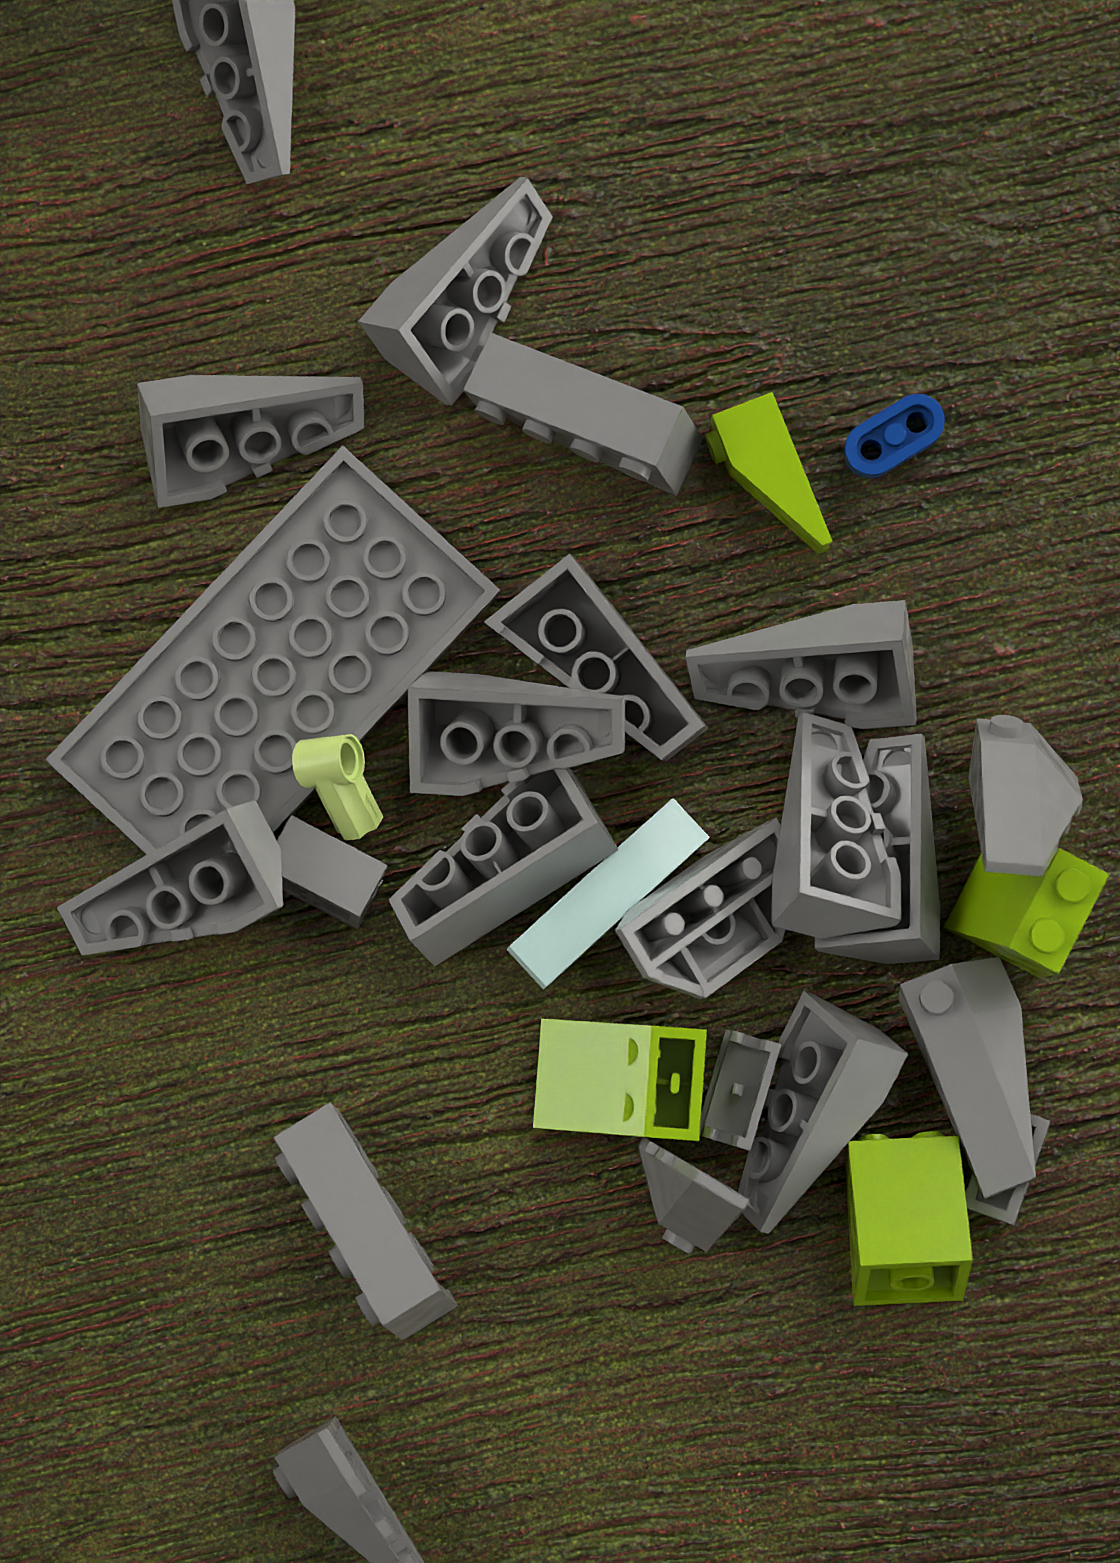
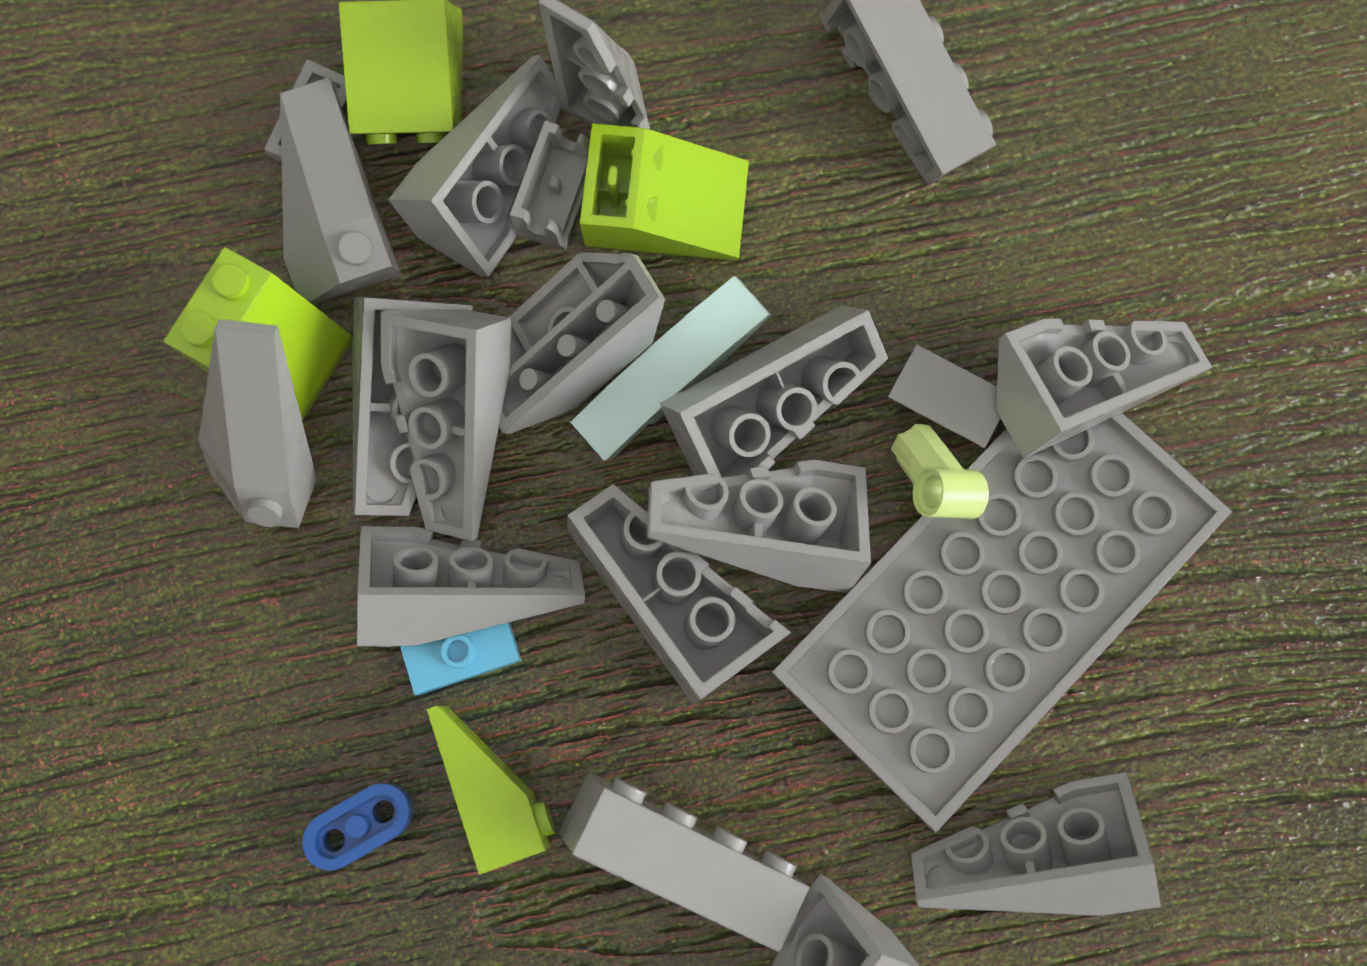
camera: 175 degrees left, 5 degrees down
none -> medium azure plate [400,622,522,696]

